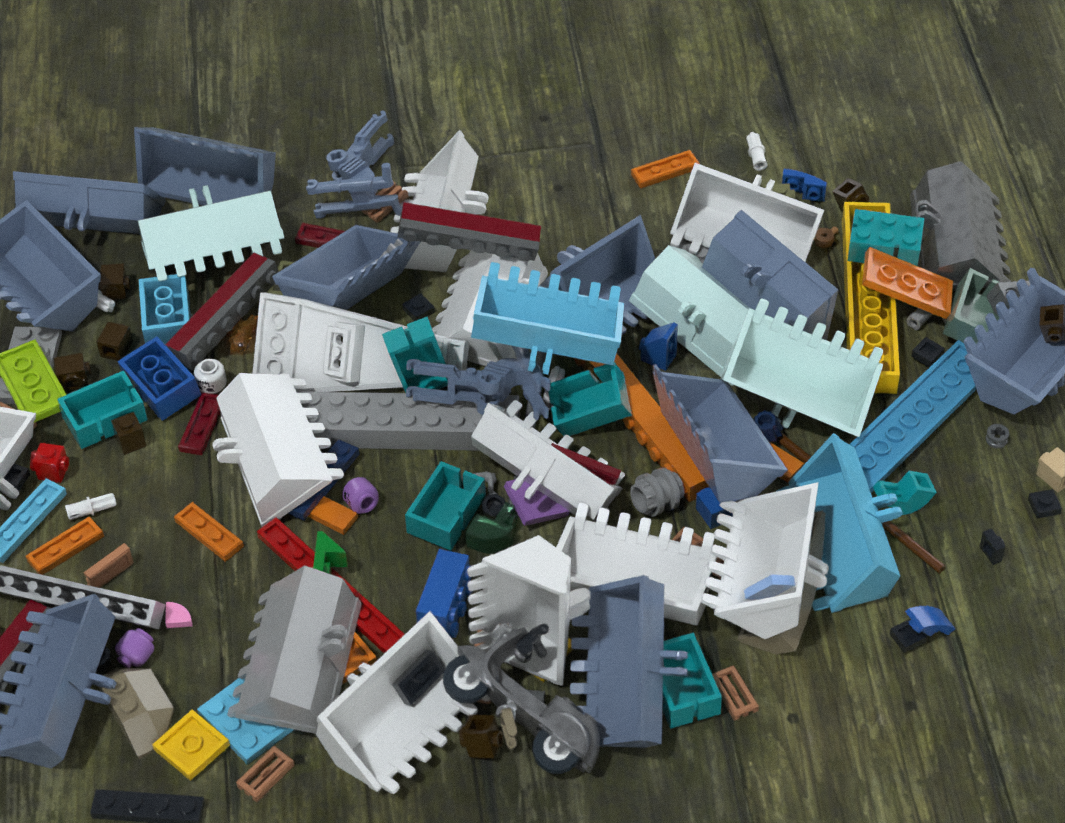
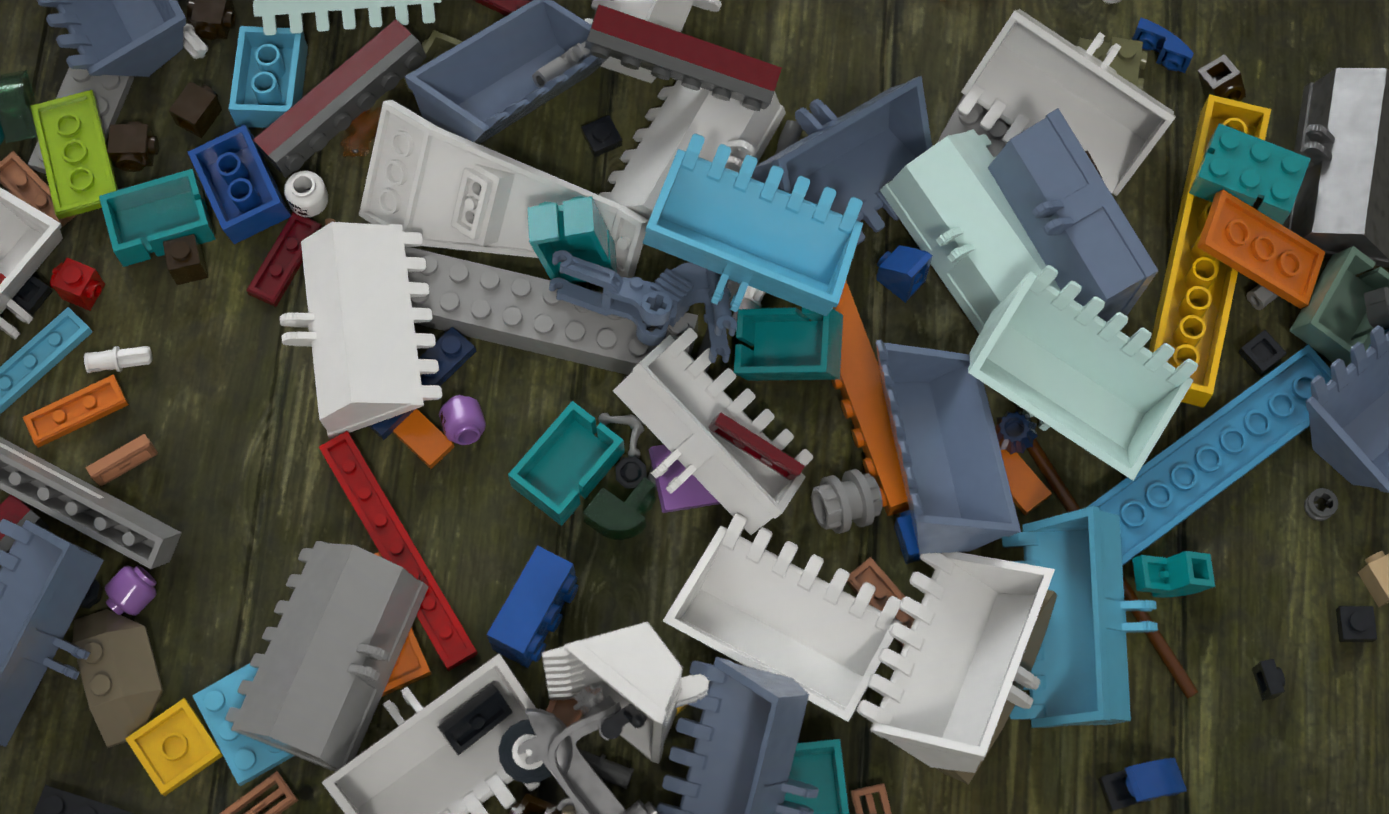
camera: 10 degrees right, 20 degrees up
bright pink tile [165,602,192,628] -> none
orange tile [174,502,244,562] -> none
green slope [313,531,348,574] -> none
light blue tile [744,575,795,600] -> none
medium nougat piece [814,226,838,248] -> none

